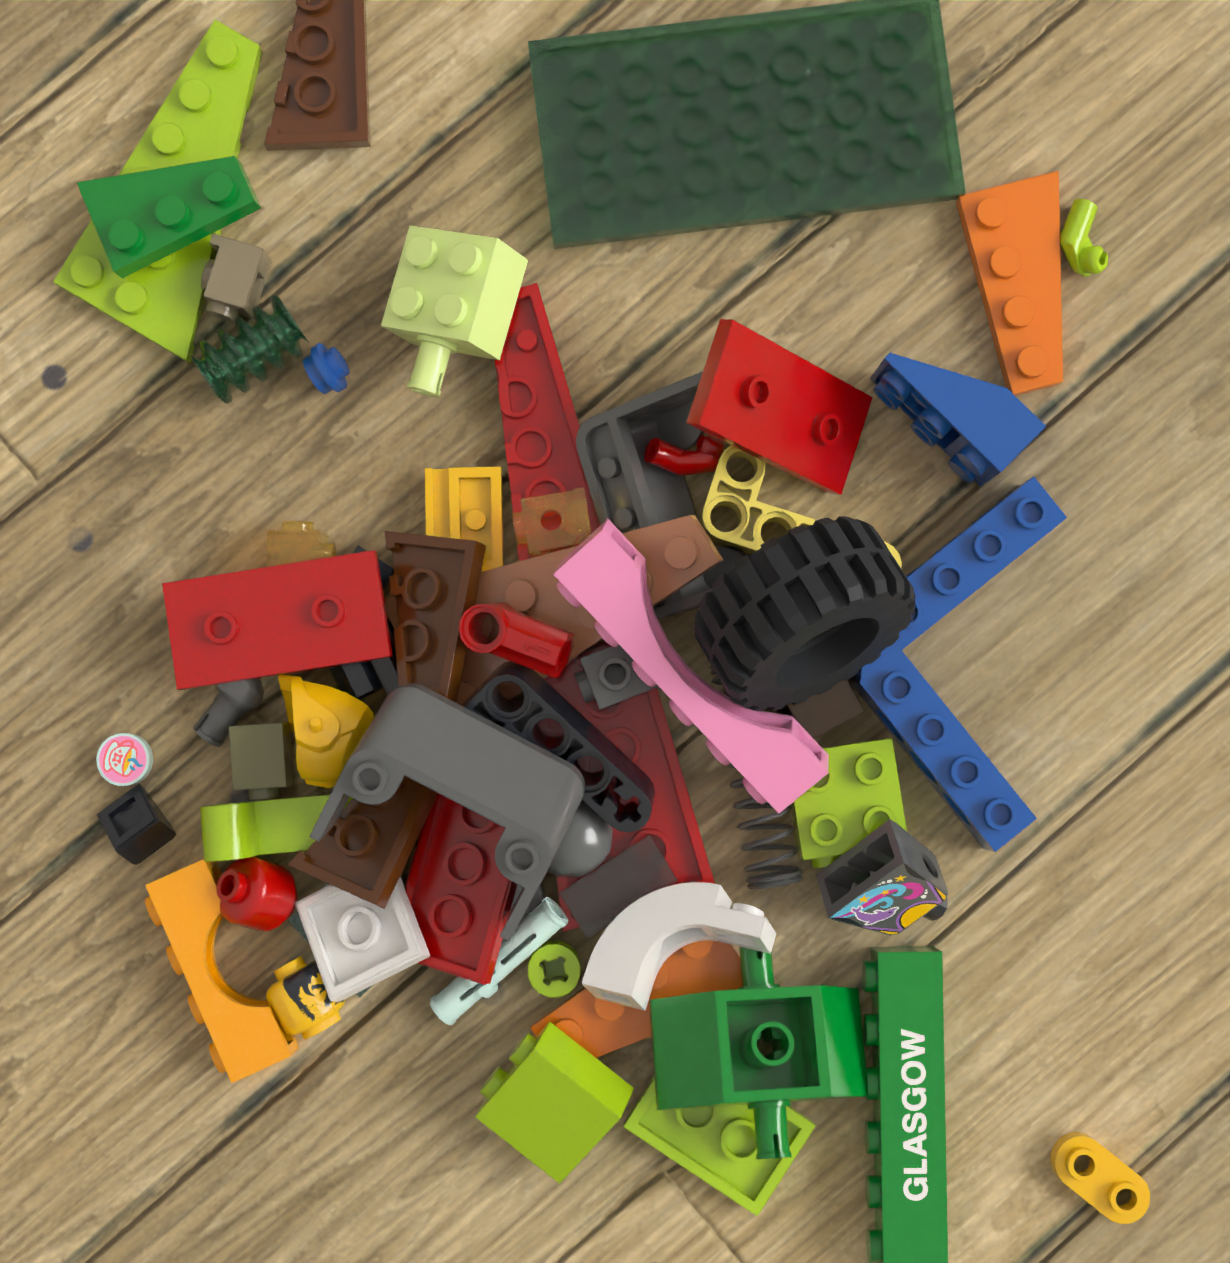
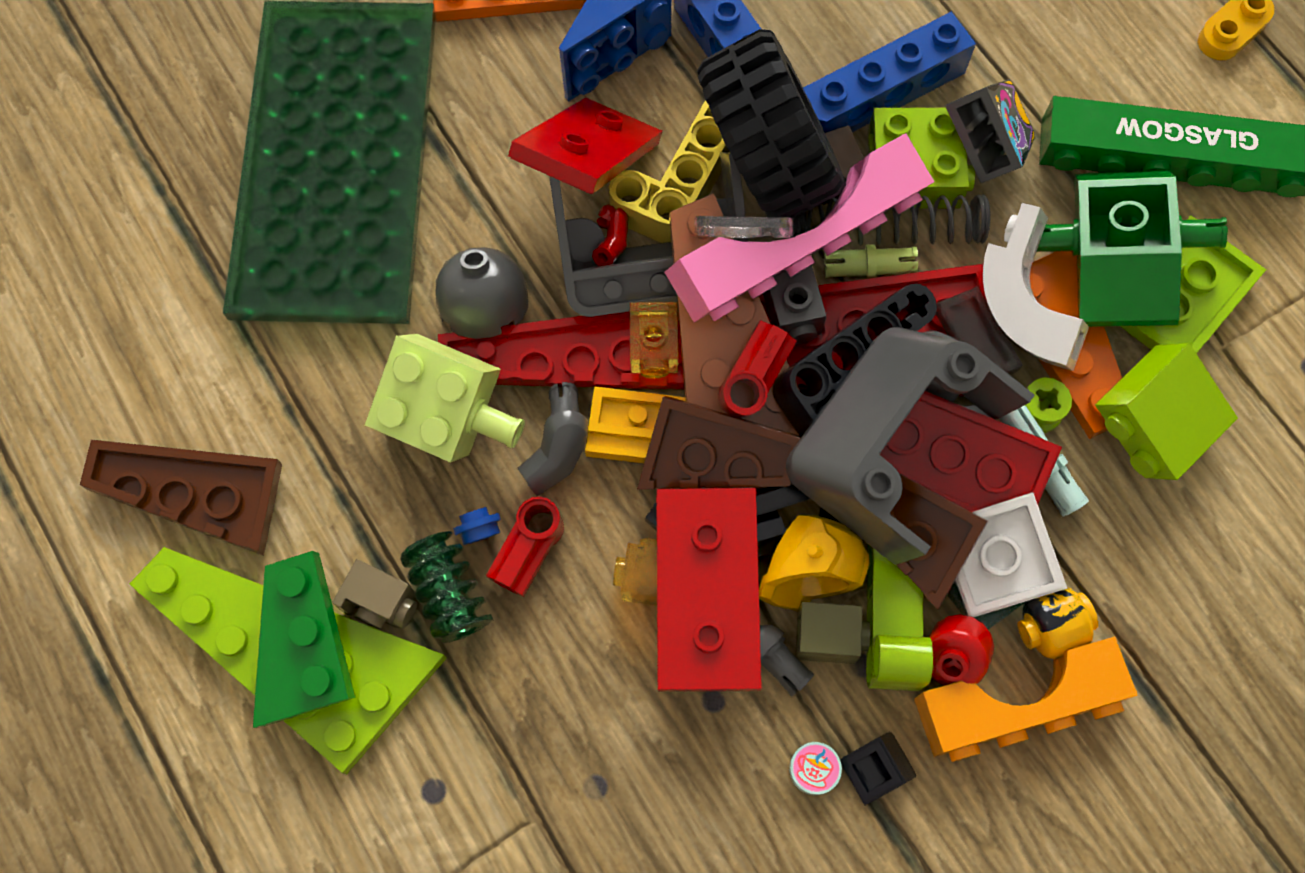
camera: 75 degrees left, 15 degrees down
none -> dark grey cylinder [435,247,528,339]
none -> red piece [486,496,564,597]
none -> dark grey arm [517,382,588,496]
none -> clear tile [695,215,794,238]
none -> yellowish green pin [824,244,918,279]

